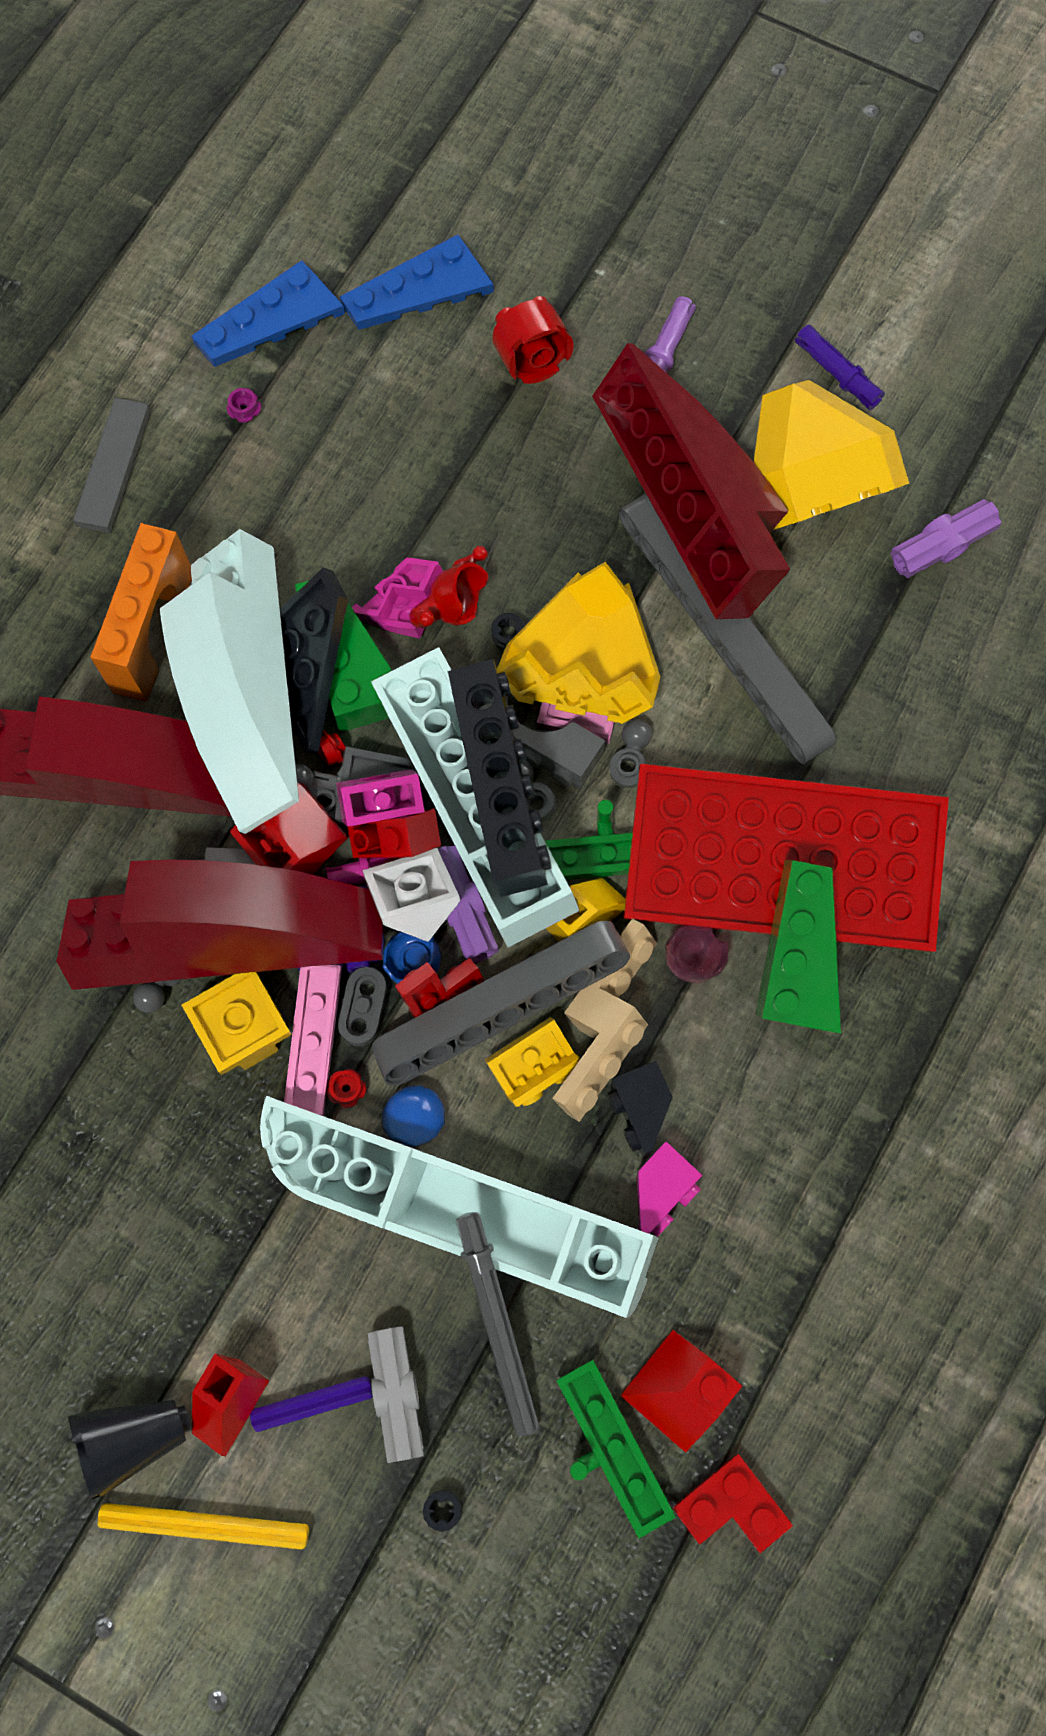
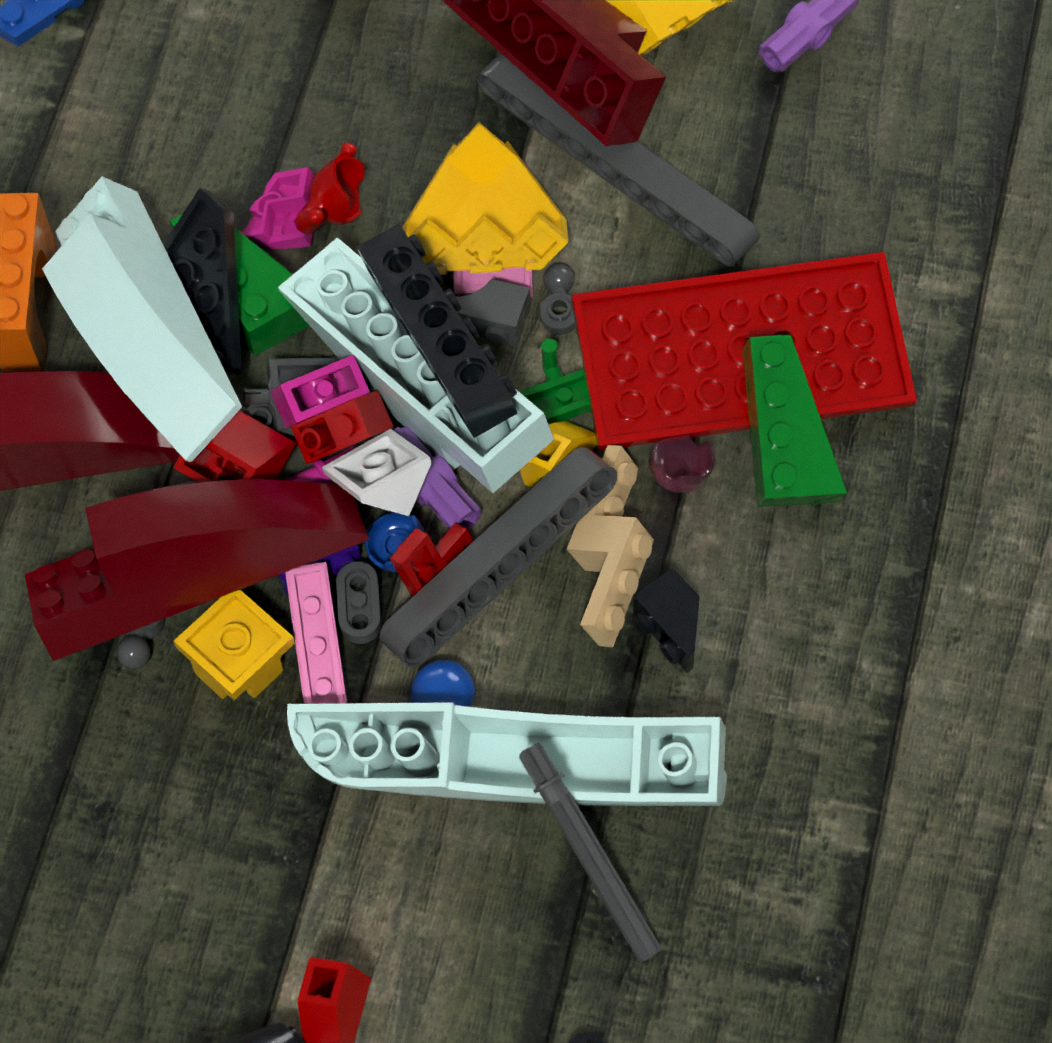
camera: 15 degrees left, 10 degrees down
magenta plate [226,388,261,423] -> none
dark purple axle [250,1376,373,1432] -> none
red plate [317,730,345,766] -> none
red plate [327,1069,366,1108] -> none
light grey piece [368,1326,424,1463] -> none
yellow bracket [484,1017,580,1107] -> none
black bush [491,613,524,650] -> none
green plate [556,1360,676,1539] -> none
red slope [620,1330,742,1453] -> none
dark pink slope [636,1142,702,1237] -> none
red plate [672,1453,793,1554] -> none

